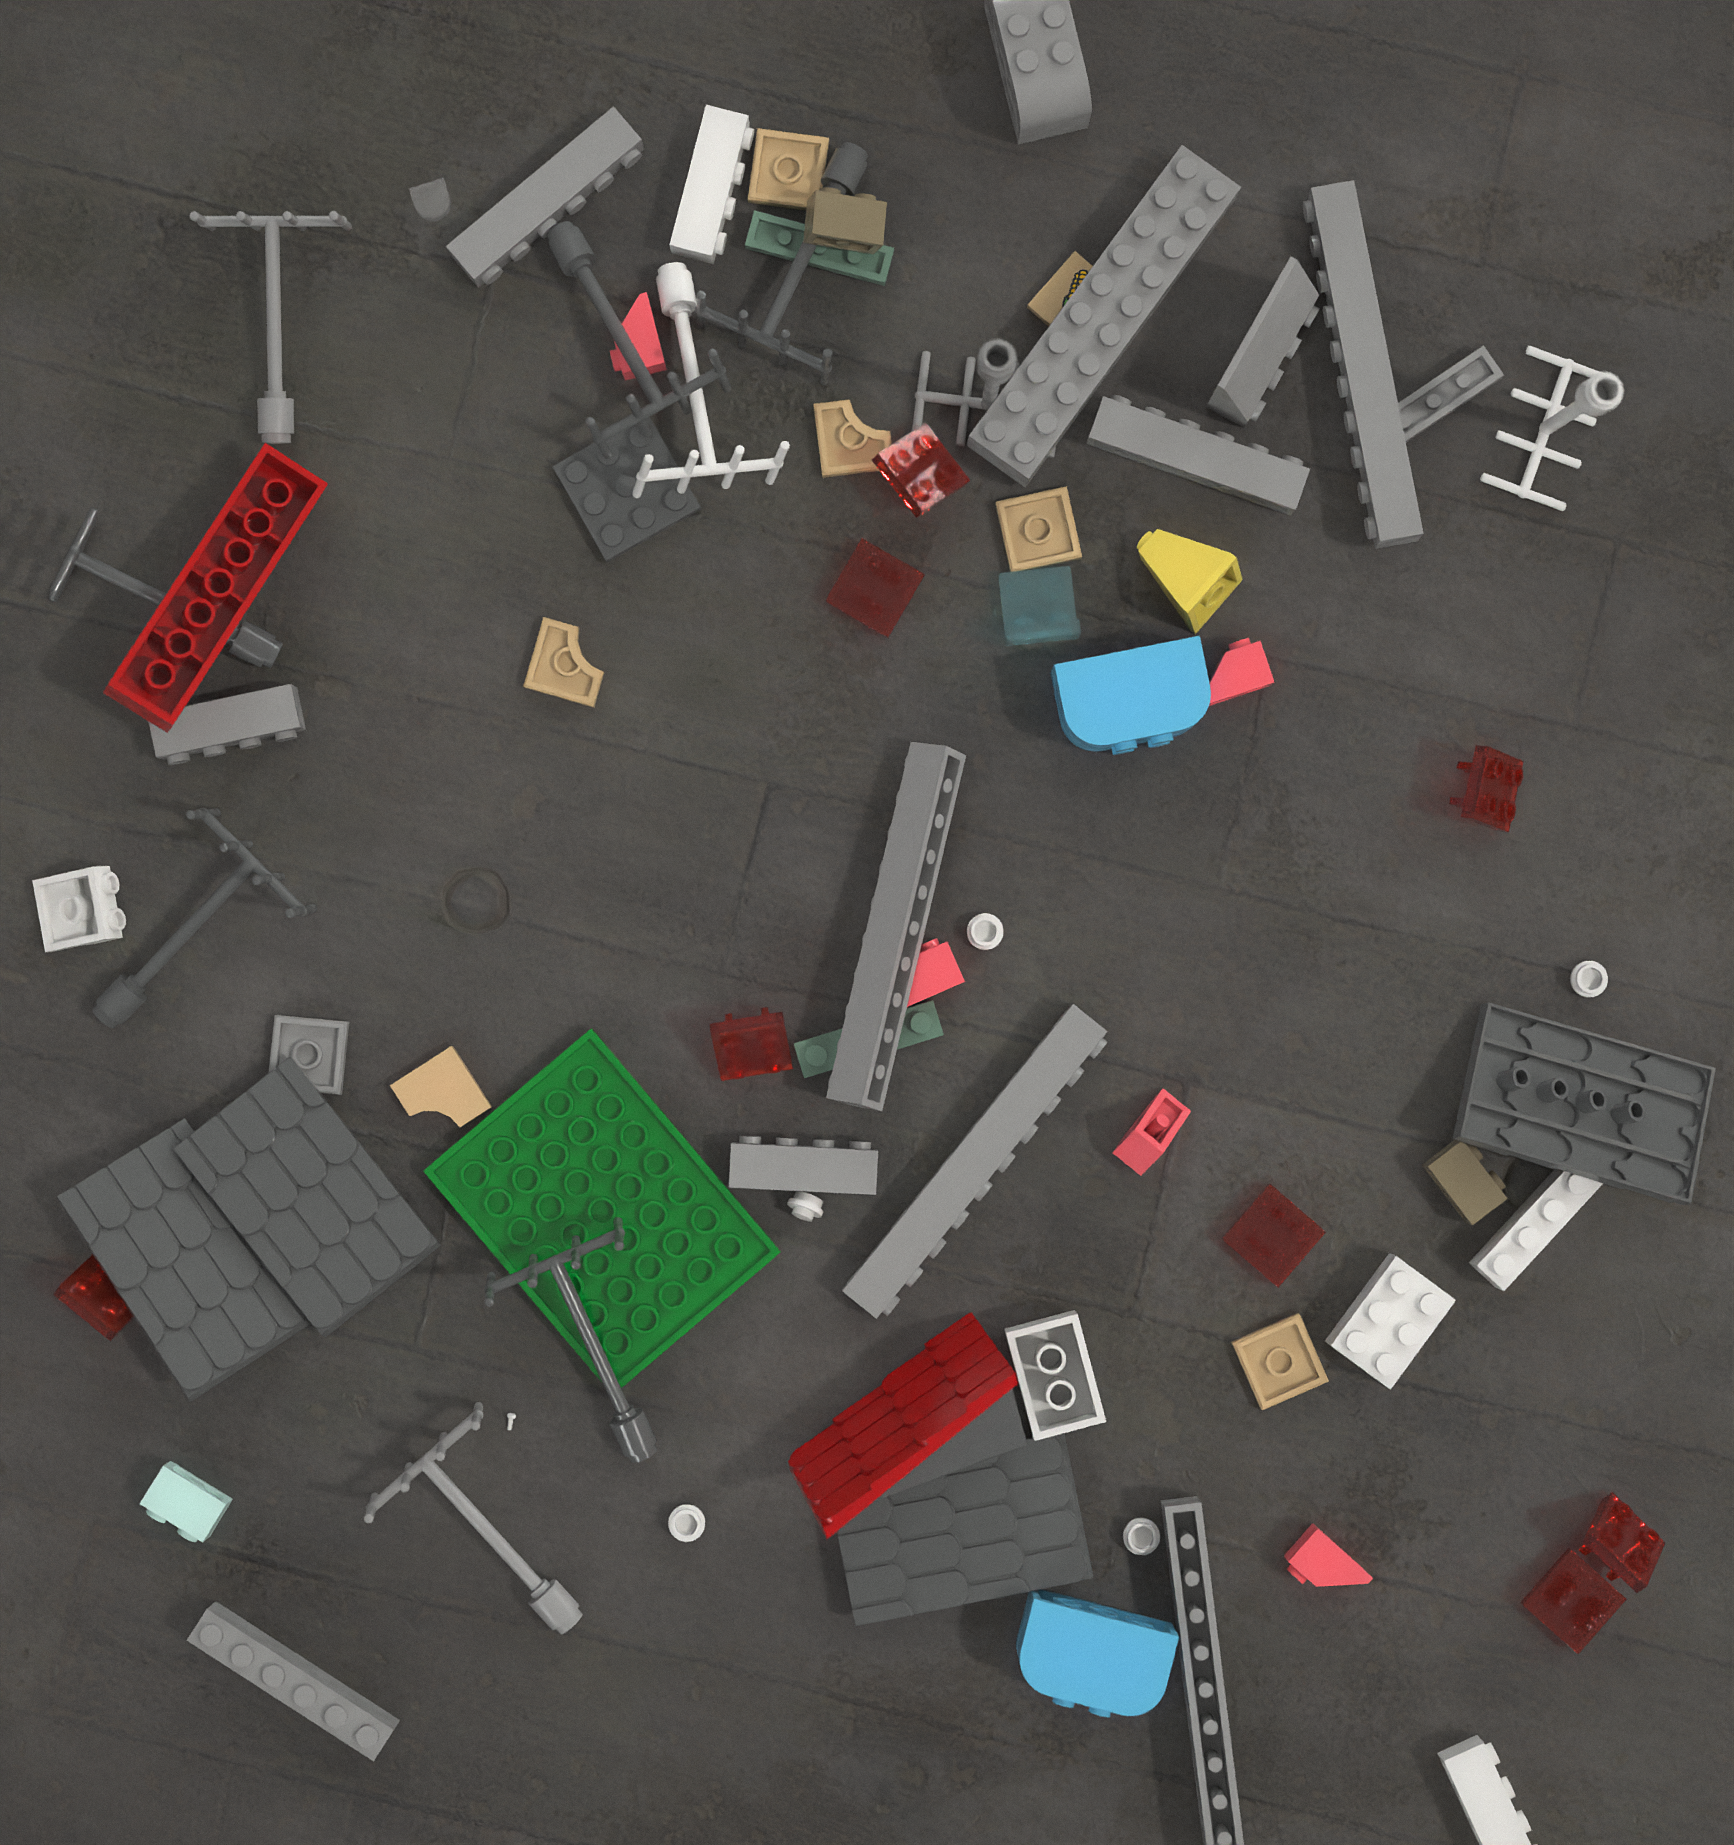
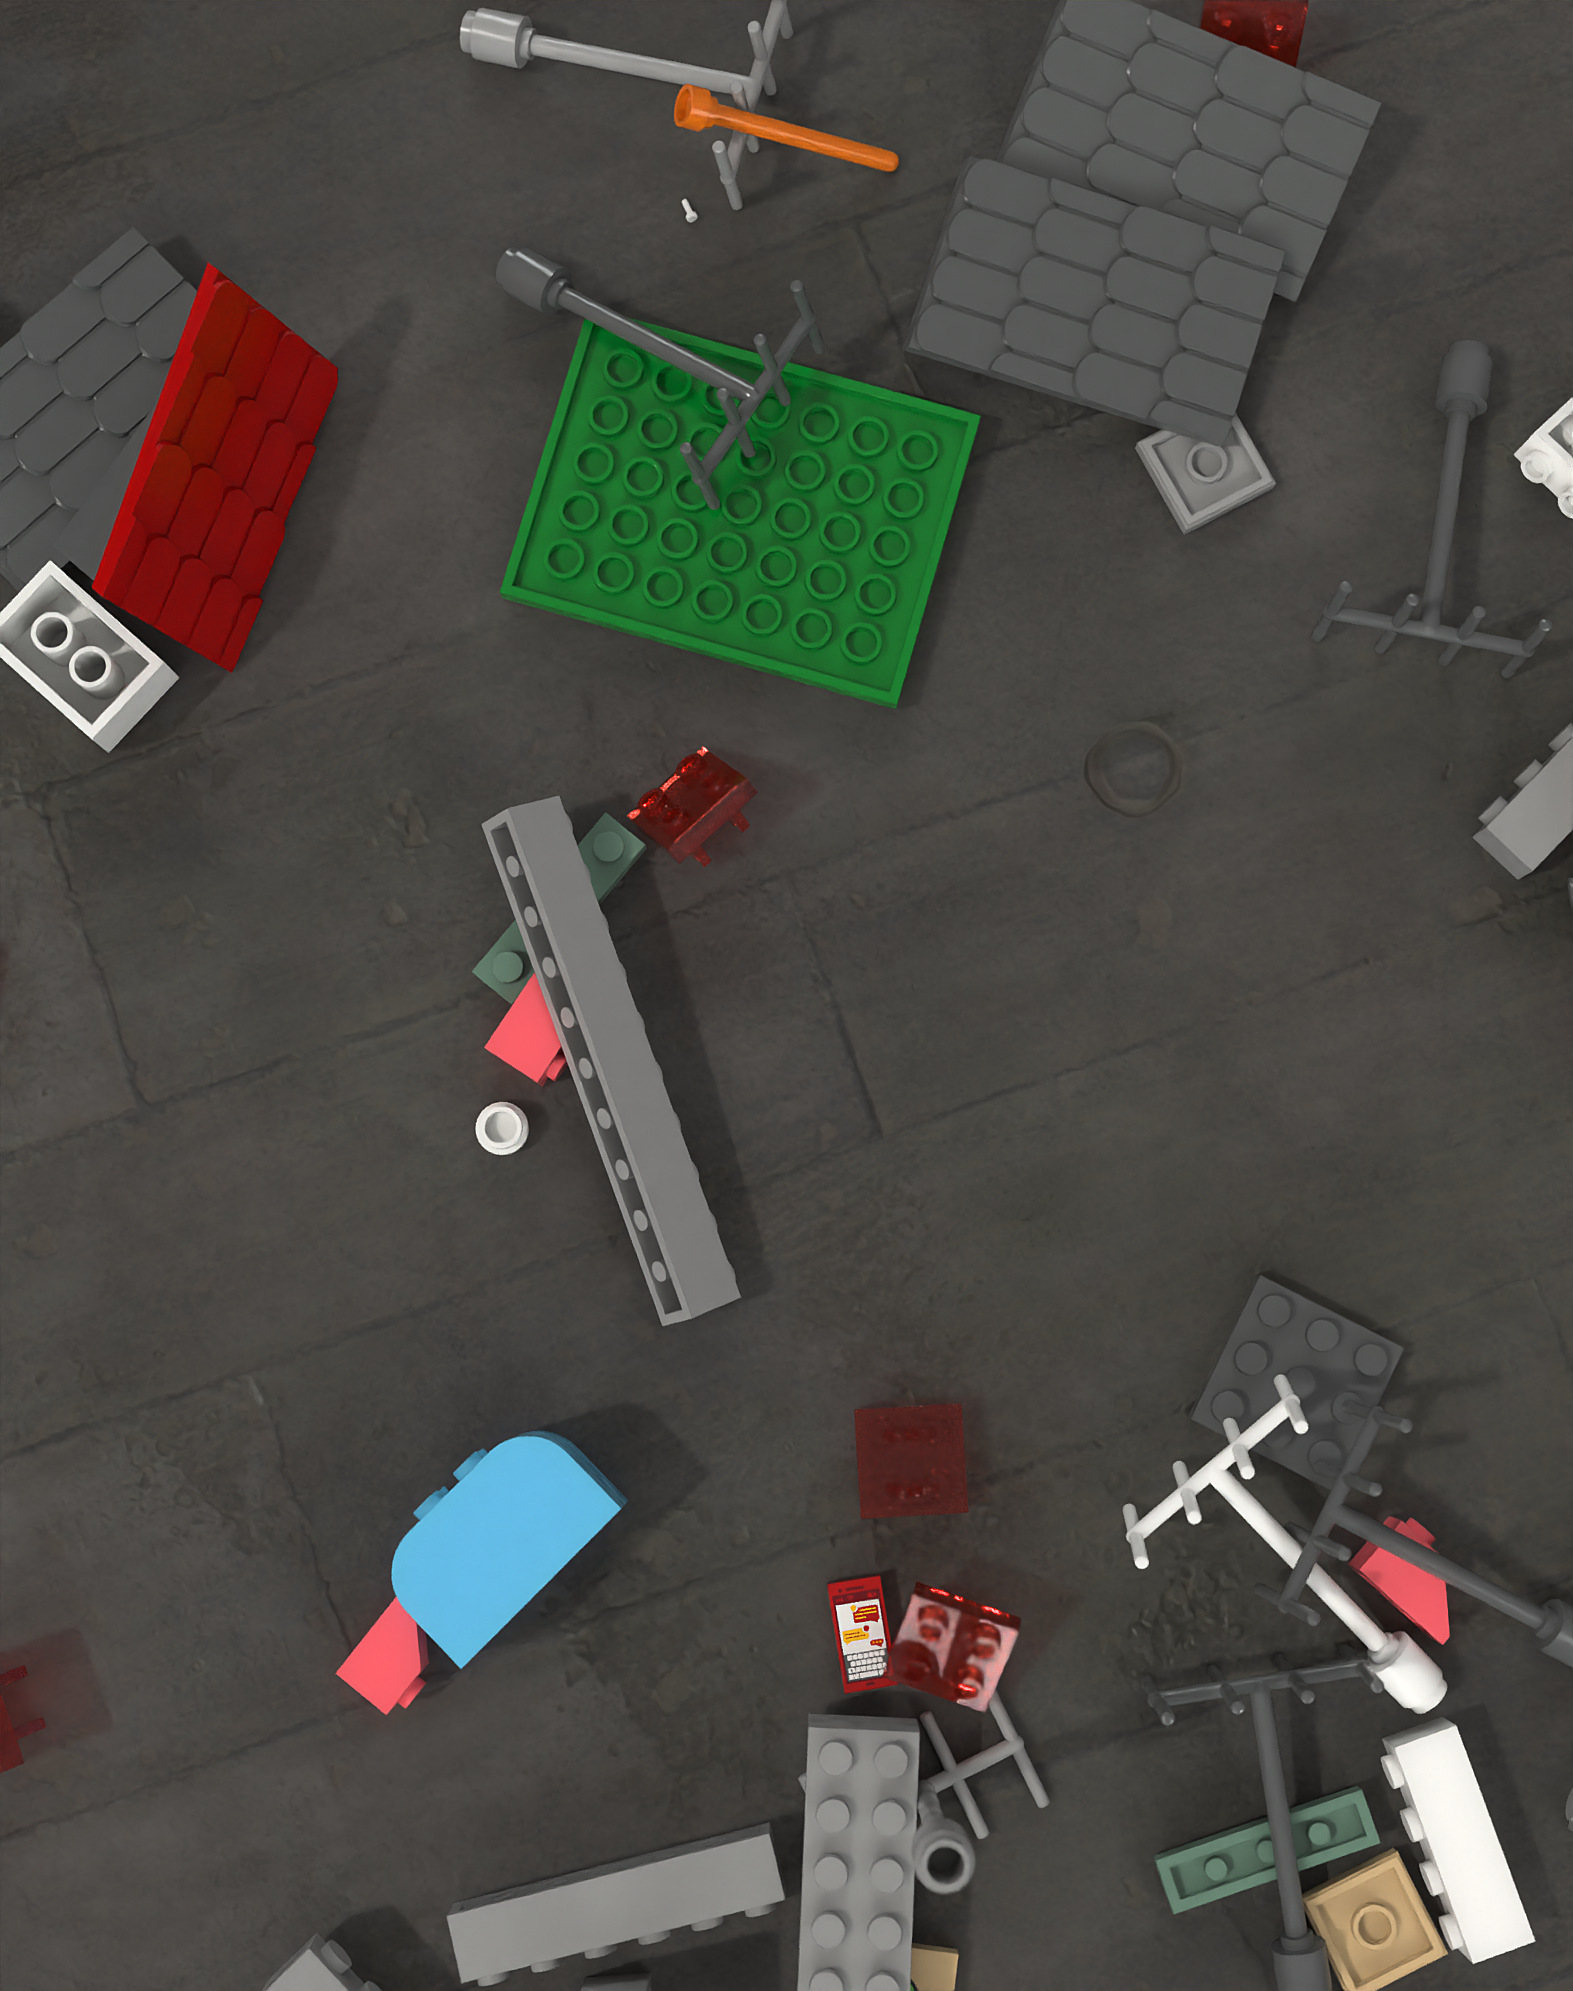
camera: 150 degrees right, 5 degrees down
tan tile [390,1046,492,1127] -> none
tan tile [523,617,604,708] -> none
white plate [668,1504,705,1542] -> none
light grey brick [729,1136,878,1195] -> none
white plate [787,1191,823,1222] -> none
dark tan brick [803,187,887,254] -> none
tan tile [814,399,894,478] -> none
light grey brick [842,1004,1108,1319] -> none
tan tile [995,486,1082,574] -> none
clear light blue bracket [998,566,1081,646] -> none
coral slope [1113,1088,1191,1176] -> none
light yellow slope [1137,529,1243,634] -> none
none -> orange piece [674,84,899,172]
none -> tile [827,1574,898,1694]

